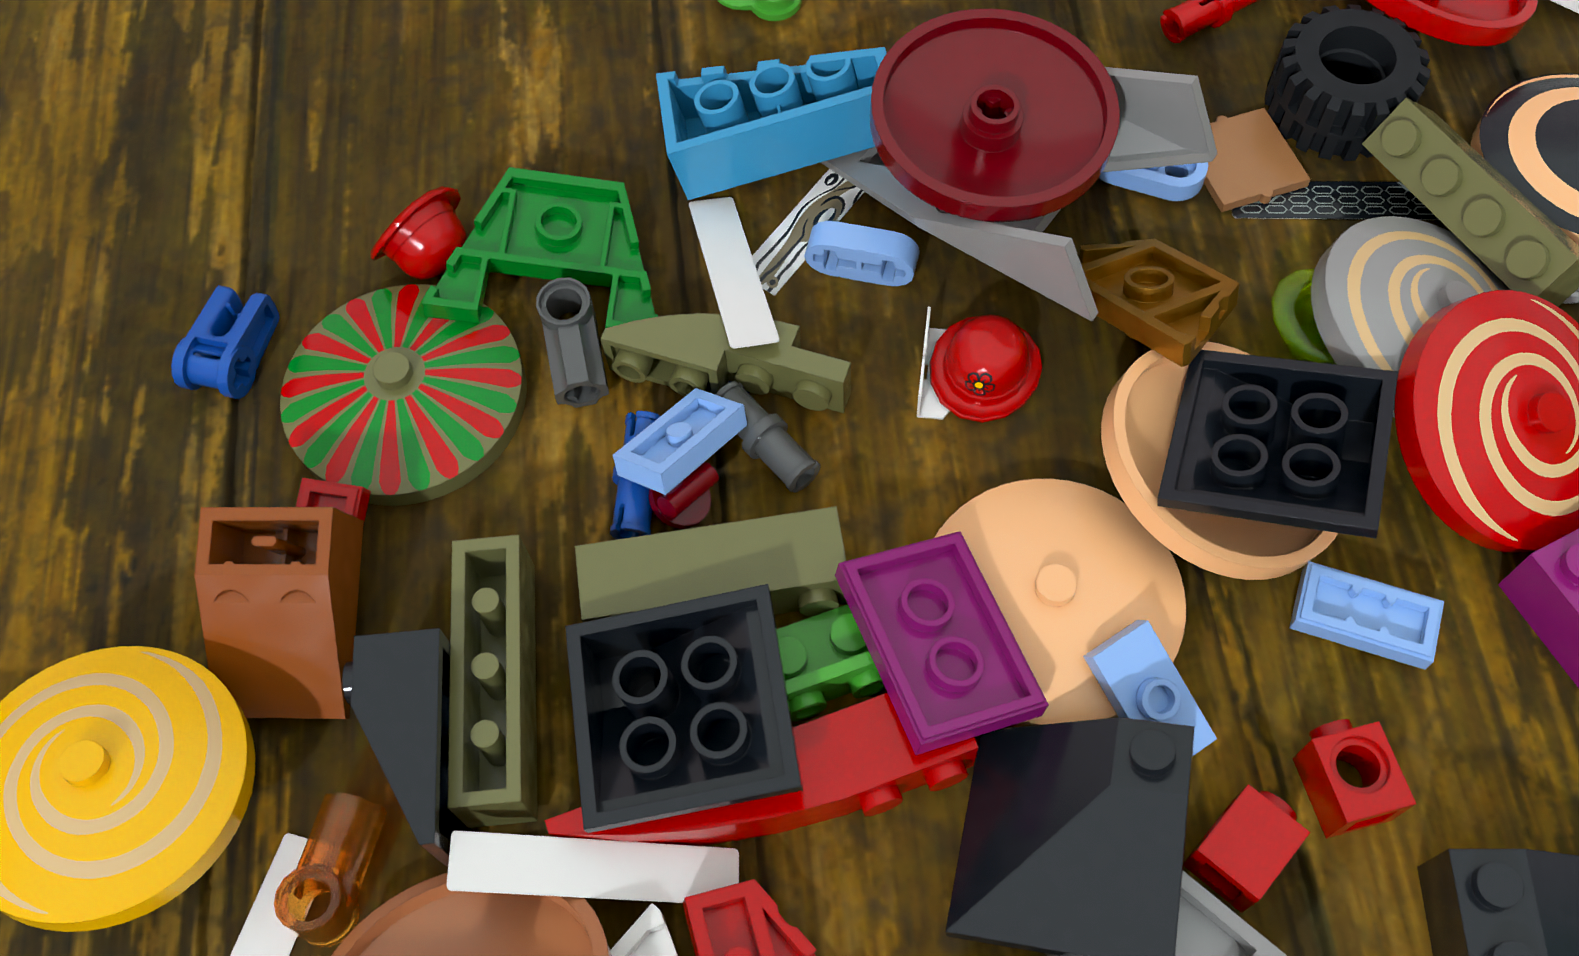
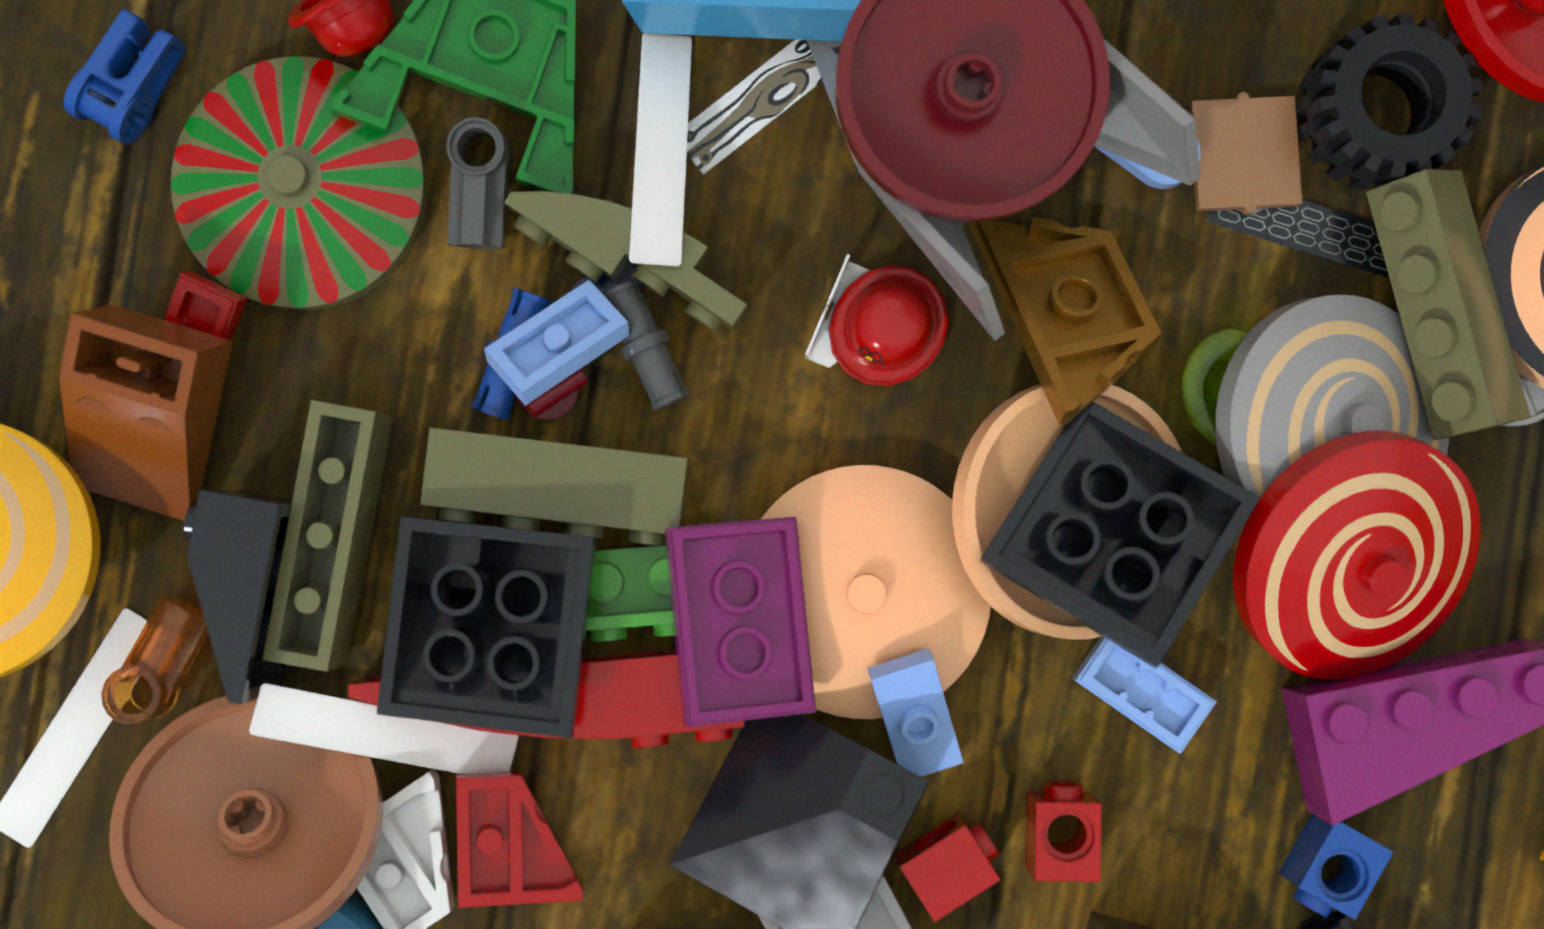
camera: 10 degrees right, 25 degrees up
light blue beam [804,221,920,286] -> none

